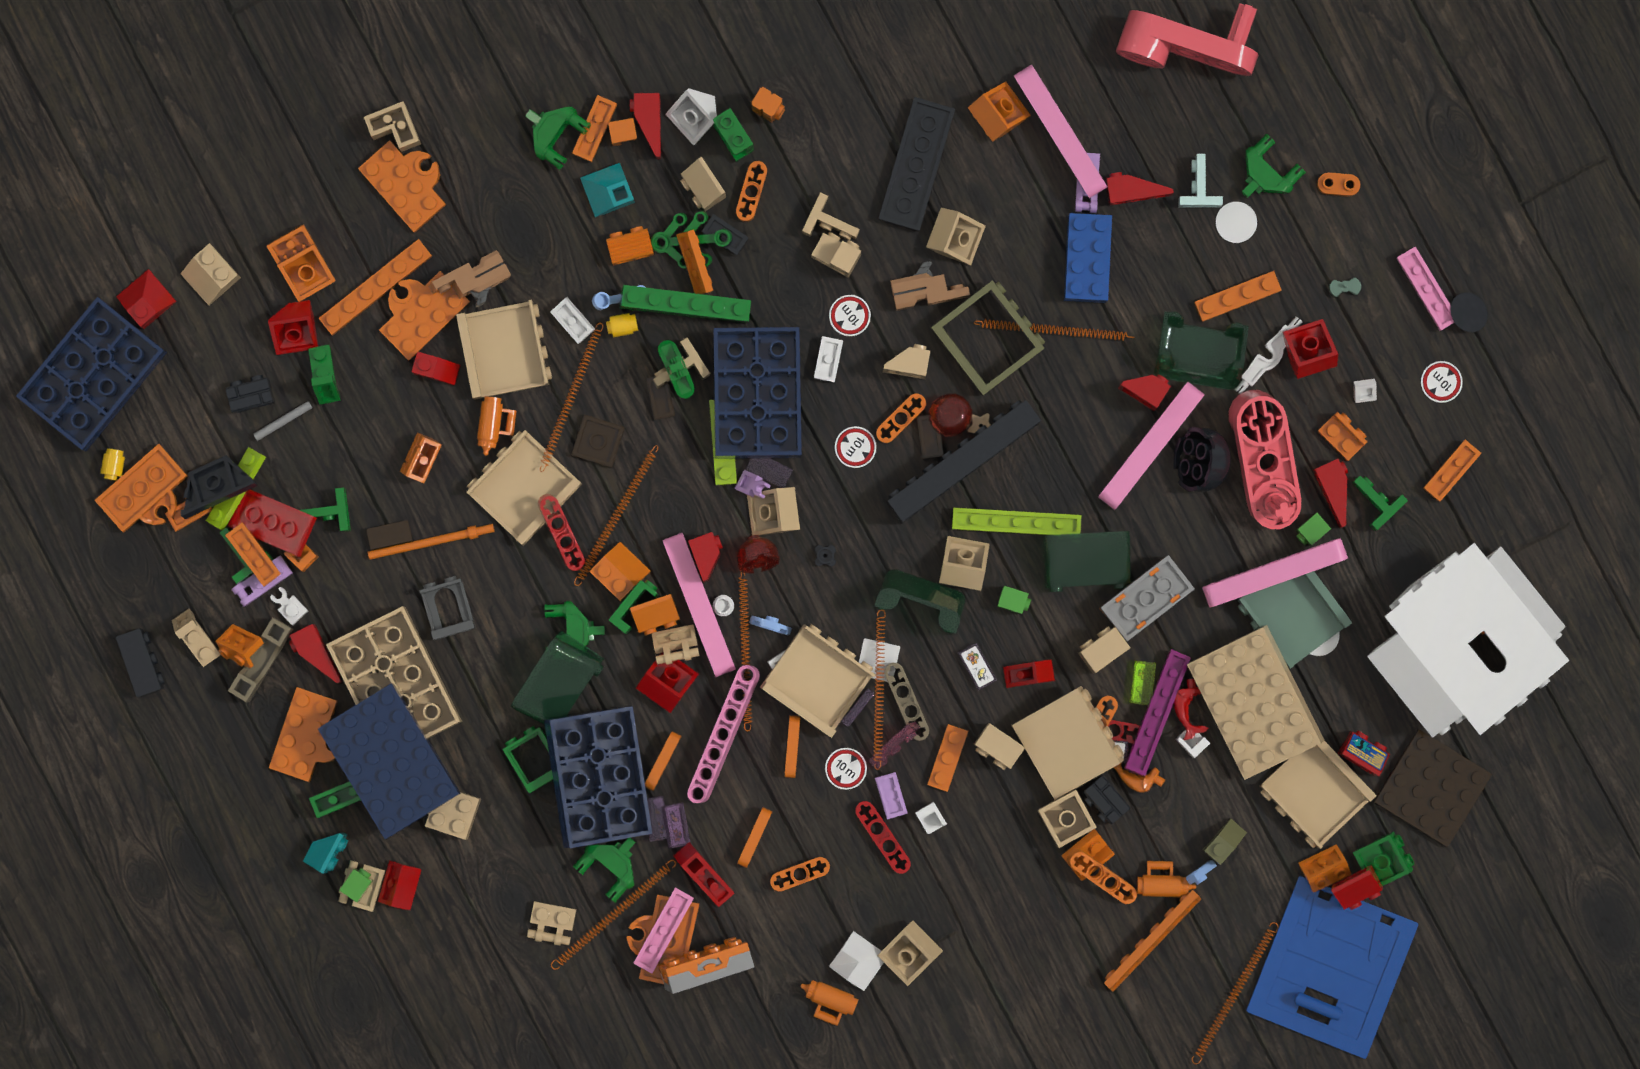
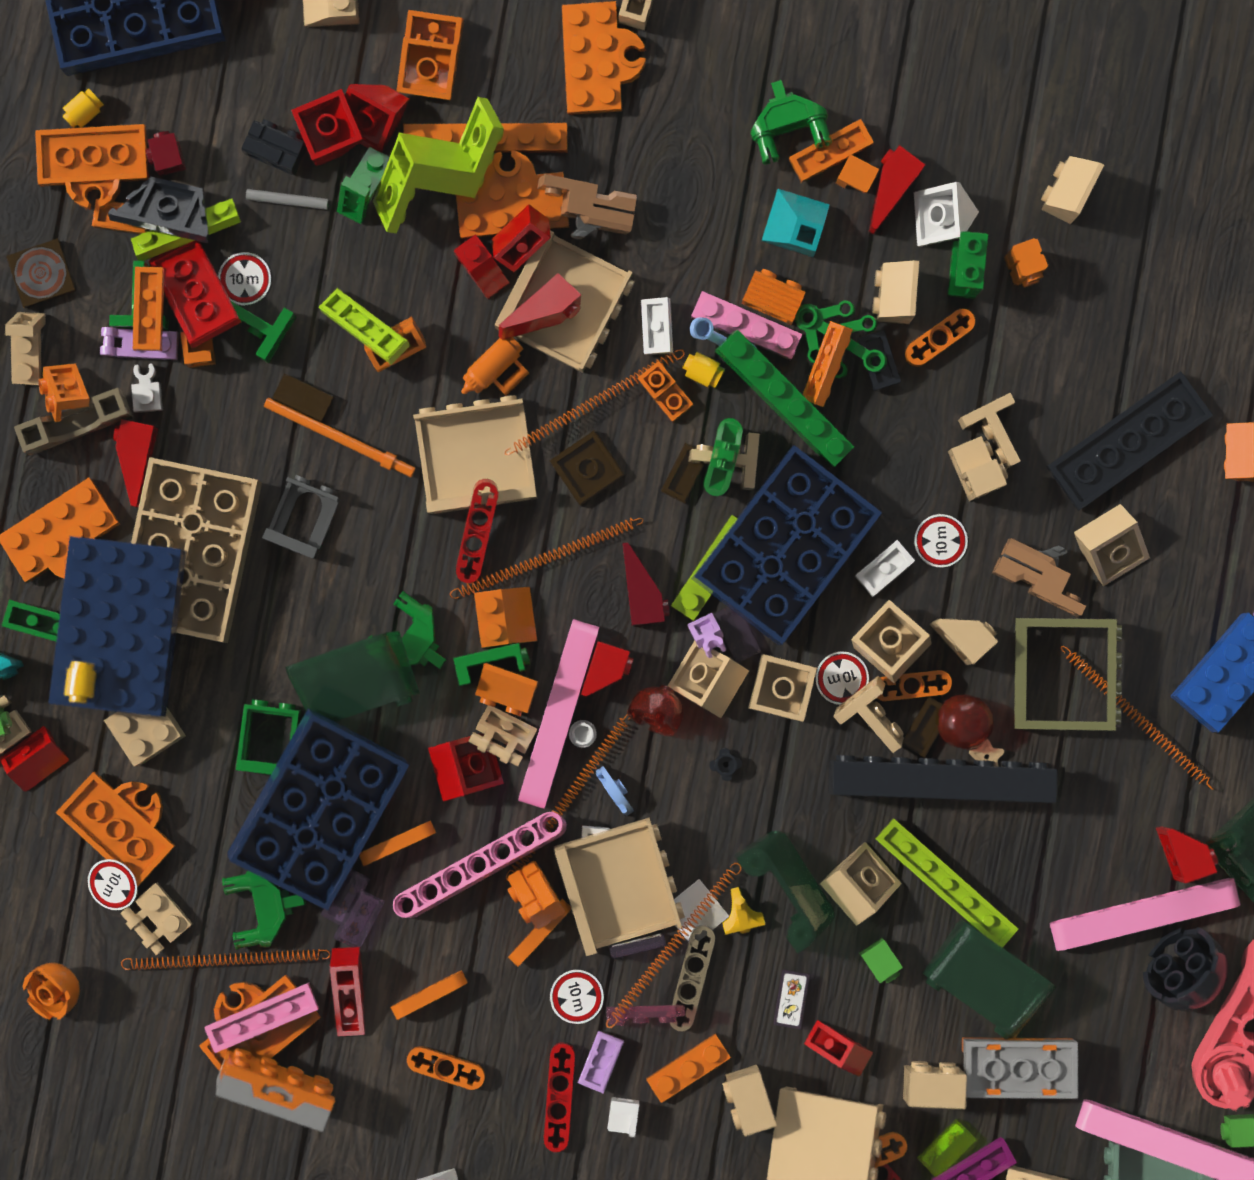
camera: 35 degrees right, 0 degrees up
none -> tile [6,238,77,309]
none -> orange cylinder [23,963,80,1020]
none -> orange plate [56,772,175,887]
none -> yellow brick [65,662,96,704]
none -> sticker [88,859,137,910]
none -> dark red brick [145,131,187,177]
none -> sticker [218,252,271,305]
none -> red slope [291,89,363,167]
none -> lime plate [319,288,410,365]
none -> lime bracket [373,97,503,234]
none -> red brick [492,204,551,272]
none -> slope [499,273,581,340]
none -> orange brick [507,861,565,929]
none -> dark red slope [623,542,669,626]
none -> orange slope [637,361,694,423]
none -> bright pink plate [691,291,802,360]
none -> yellow piece [722,887,766,935]
none -> tan brick [748,654,817,722]
none -> tan bracket [834,676,904,753]
none -> tan brick [851,600,931,683]
none -> tan slope [1041,156,1104,224]

